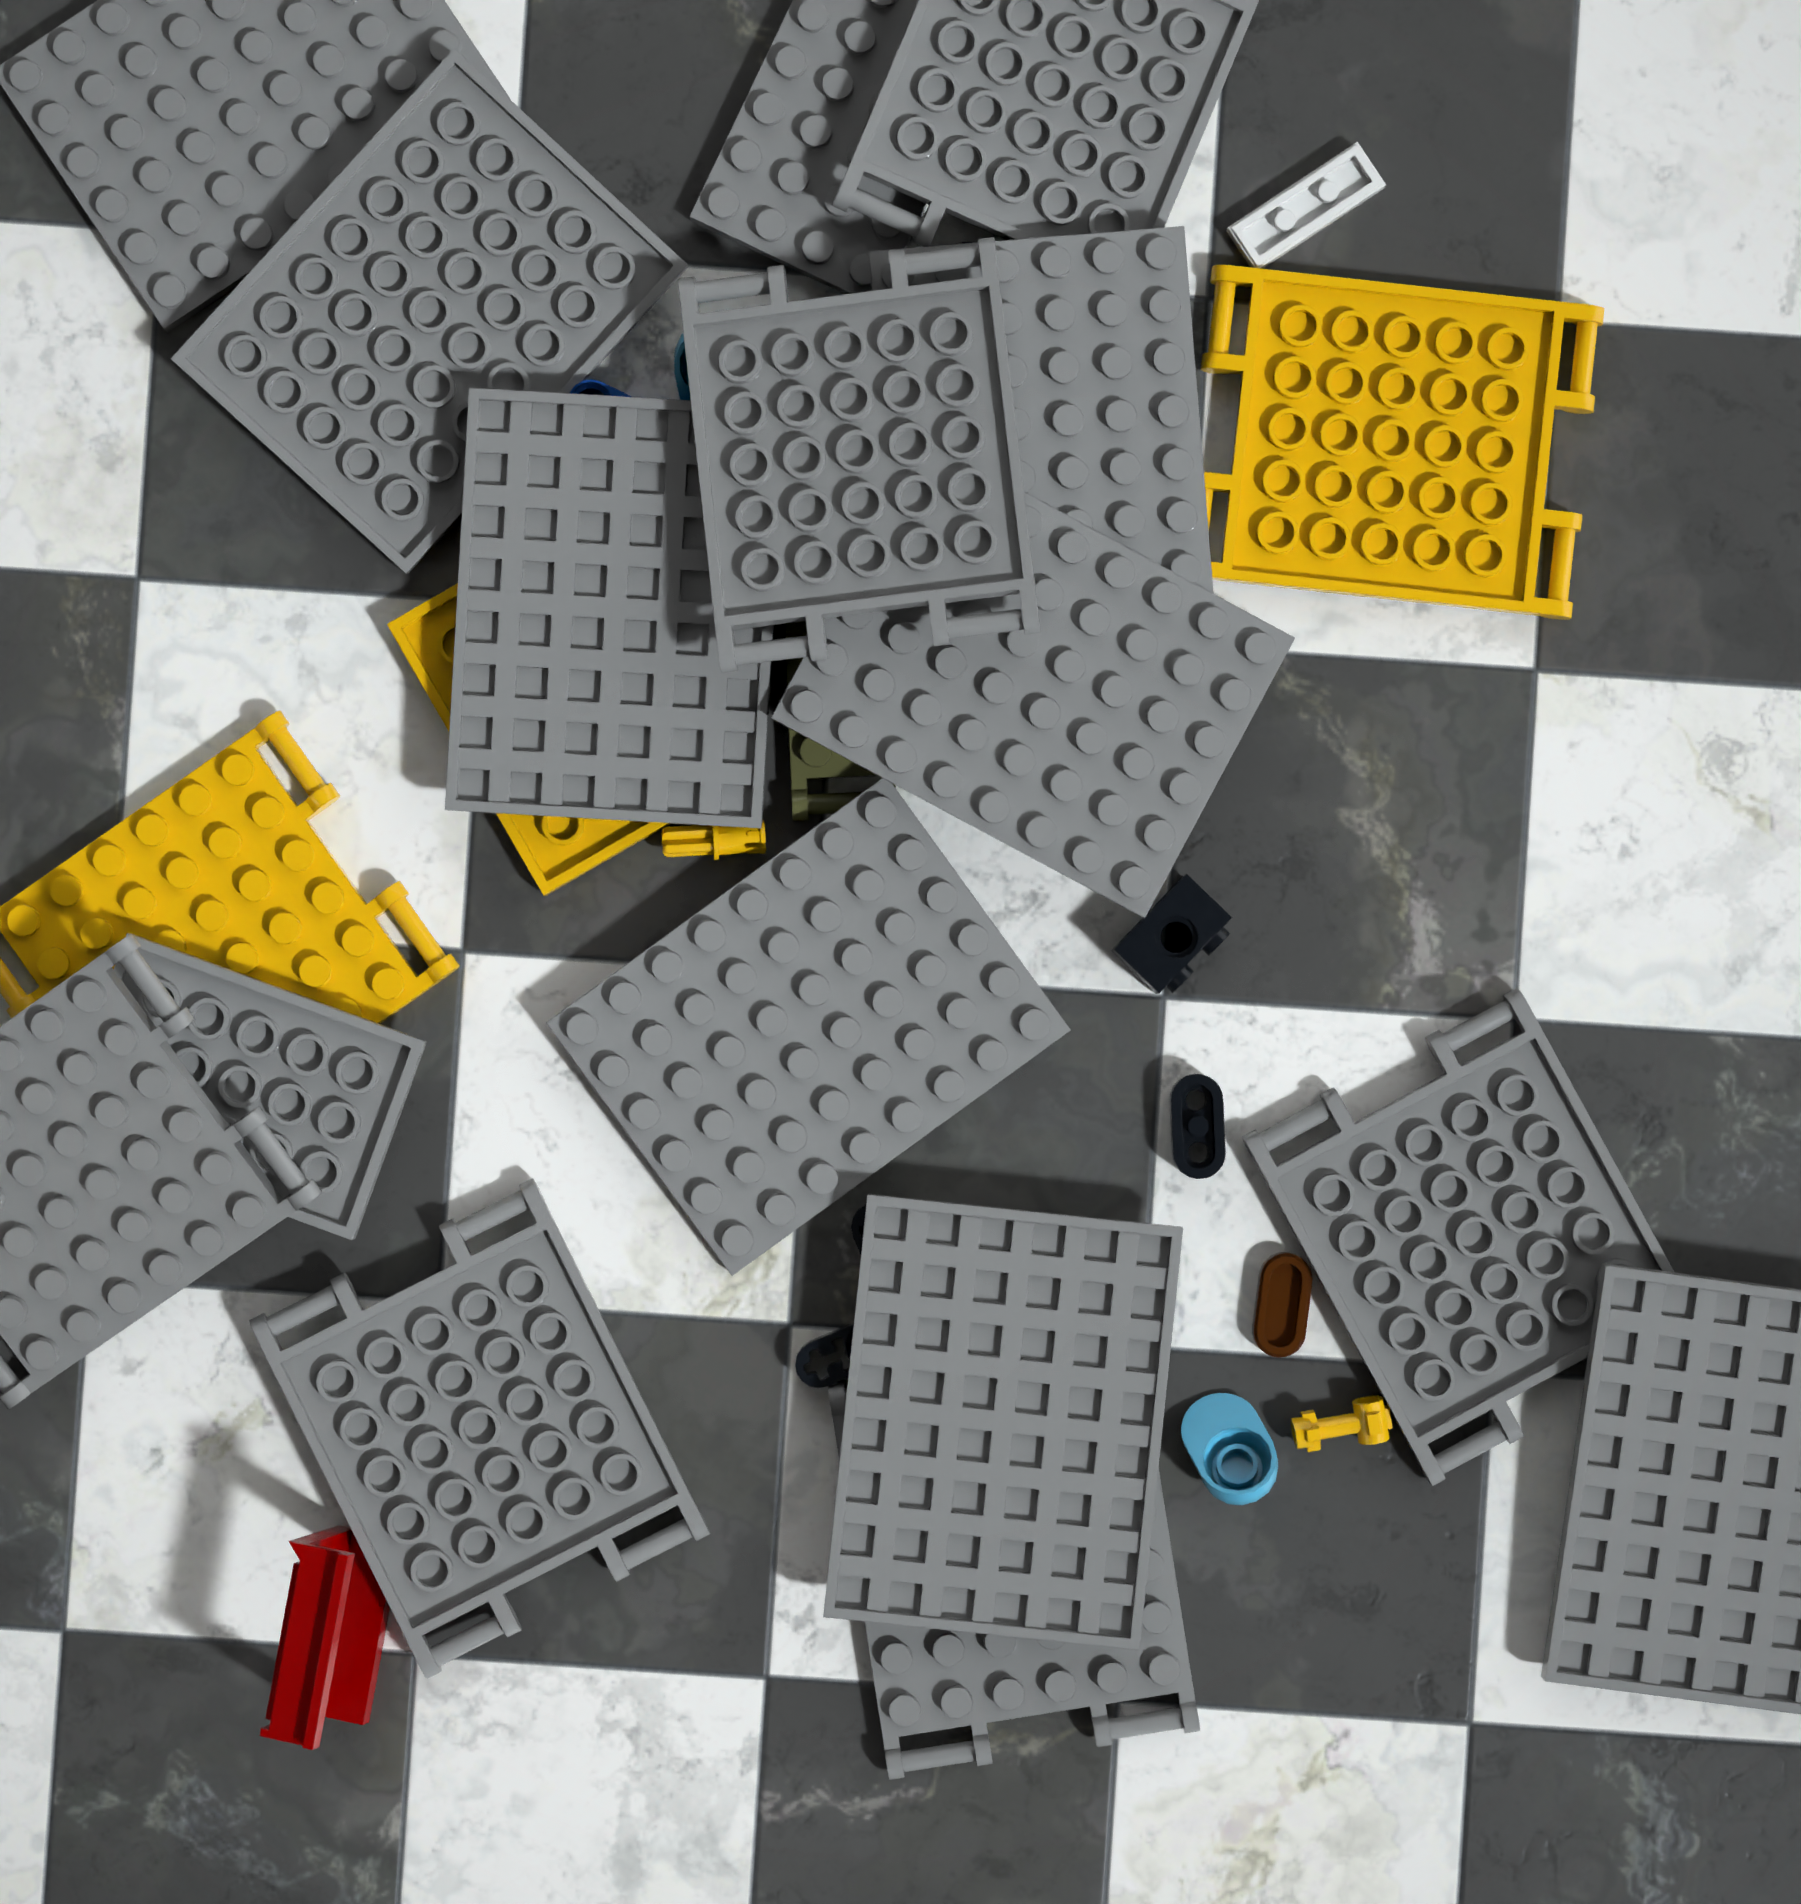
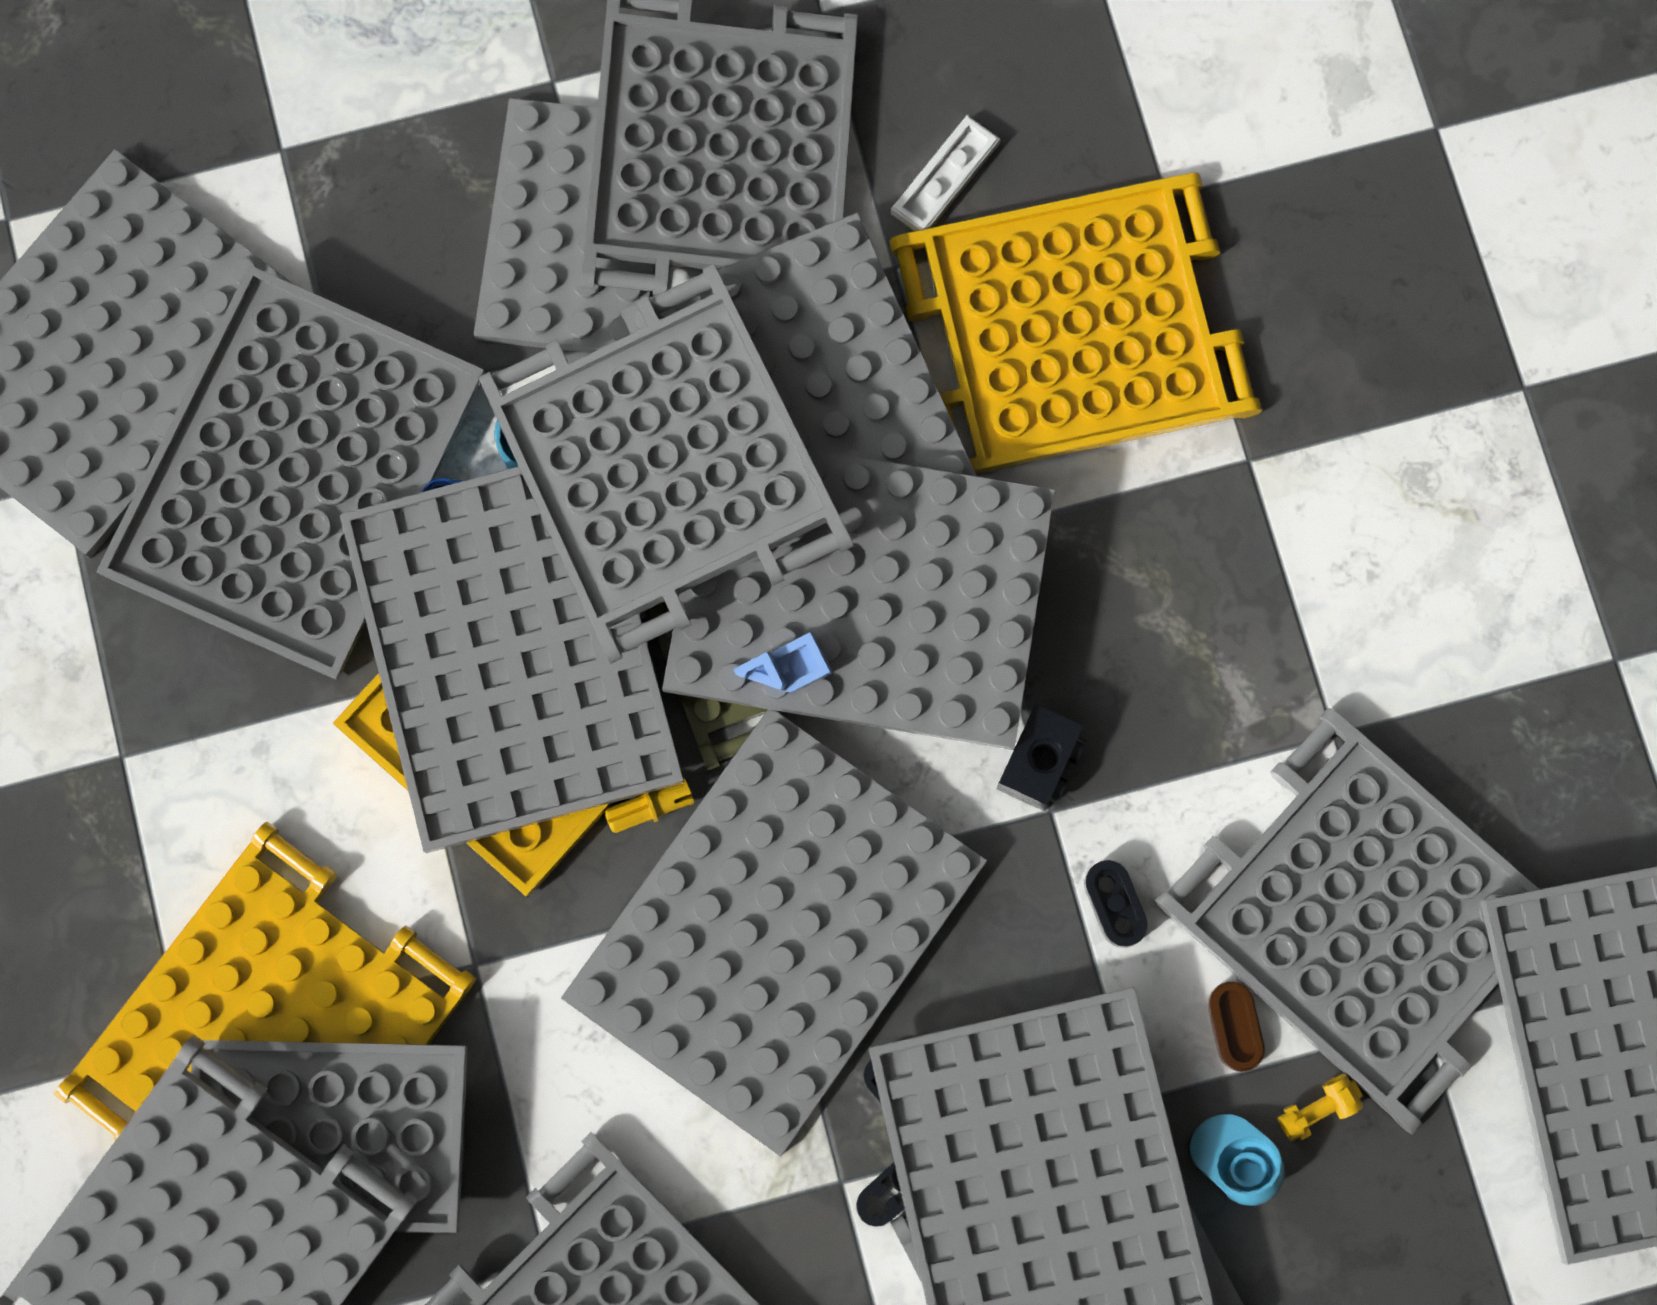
camera: 15 degrees left, 10 degrees down
none -> light blue slope [734,632,833,693]

